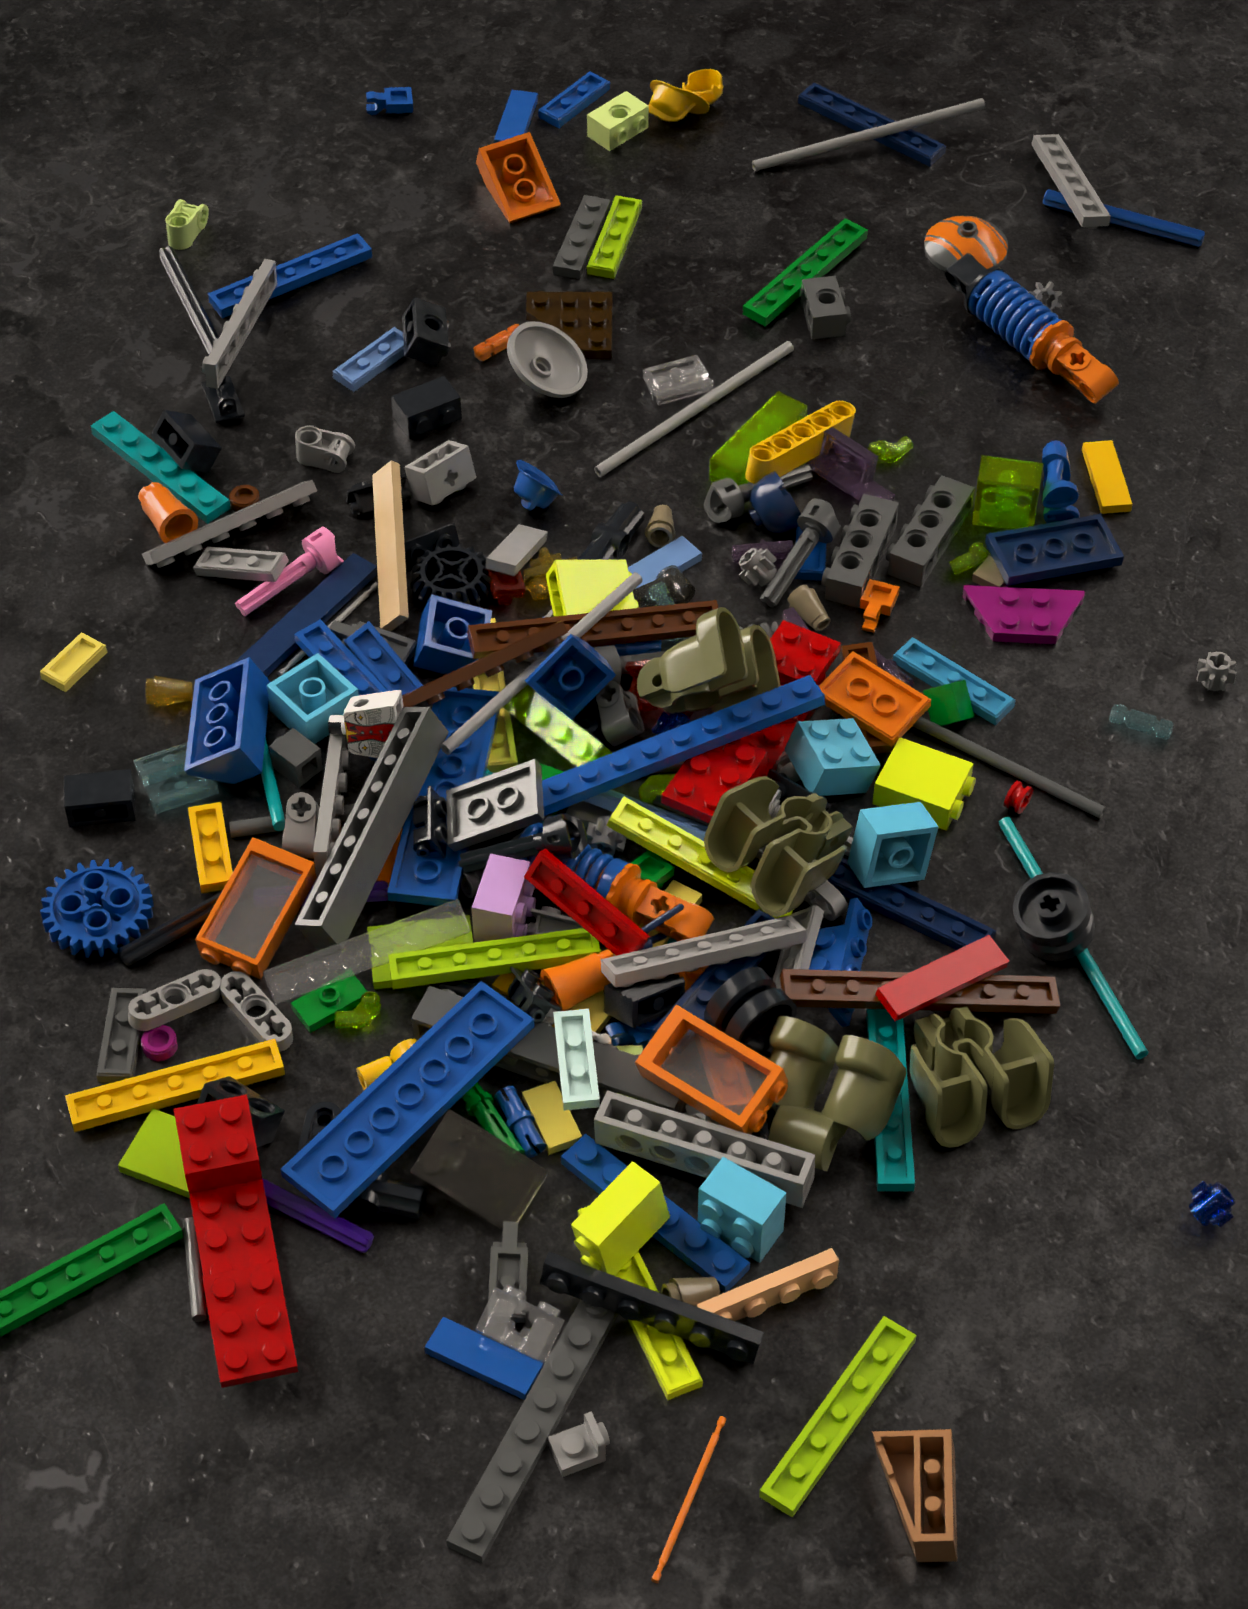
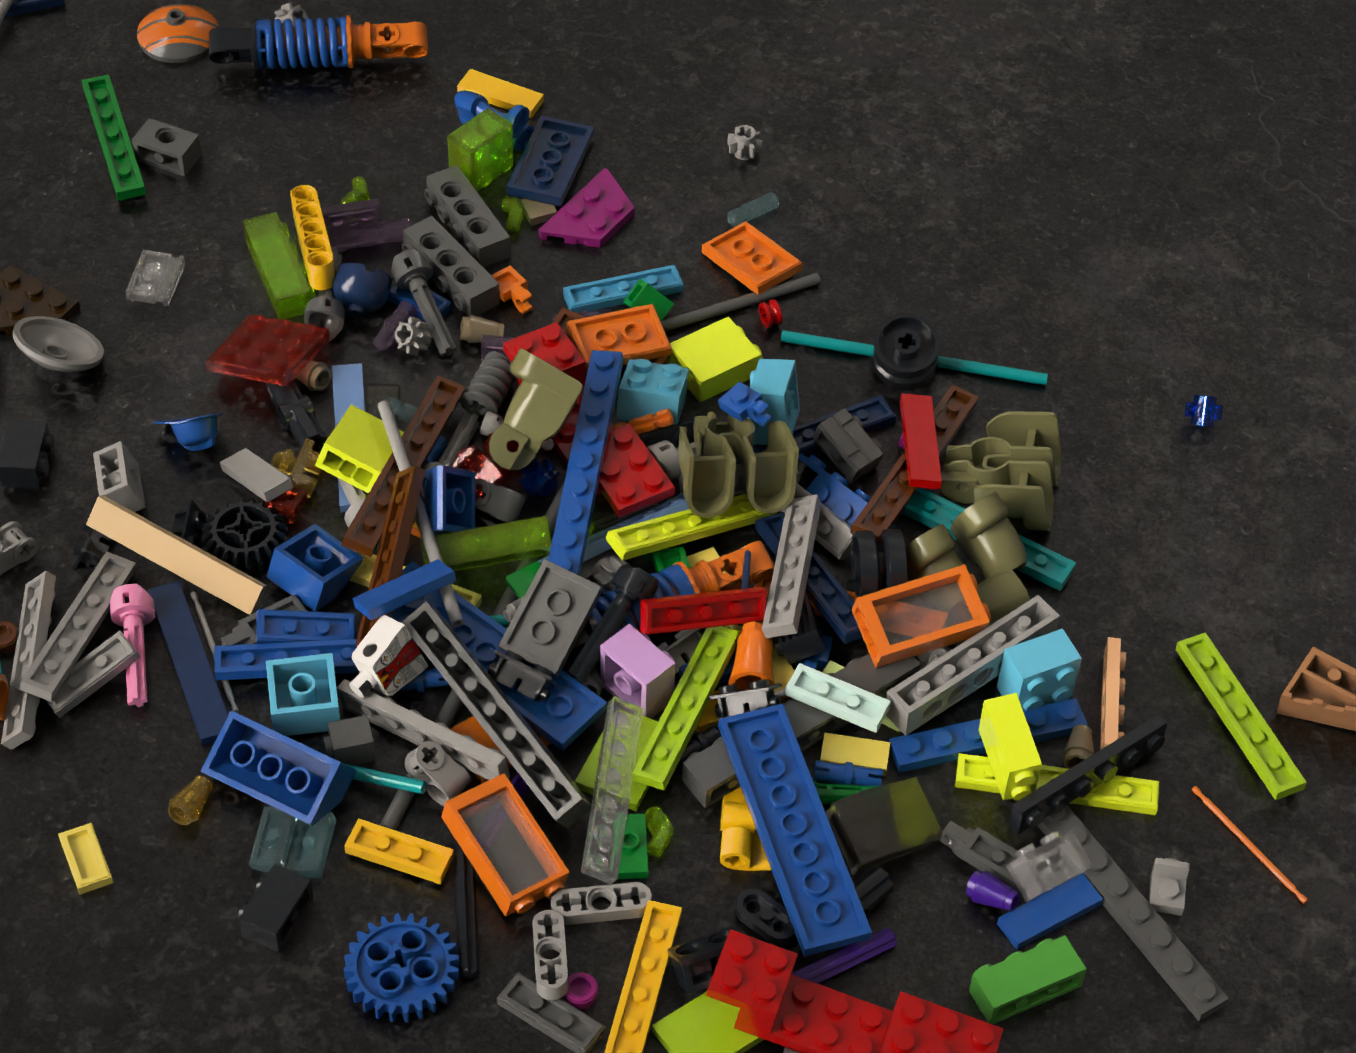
camera: 60 degrees left, 0 degrees up
light grey piece [594,341,794,477] -> none
none -> light grey plate [20,551,136,702]
none -> clear red plate [205,314,330,386]
none -> blue tile [353,559,456,620]
none -> orange axle [614,409,674,435]
none -> orange tile [702,221,803,295]
none -> blue plate [718,381,773,427]
none -> dark grey brick [812,408,884,484]
none -> dark purple cone [966,871,1020,912]
none -> bright green brick [969,935,1087,1024]

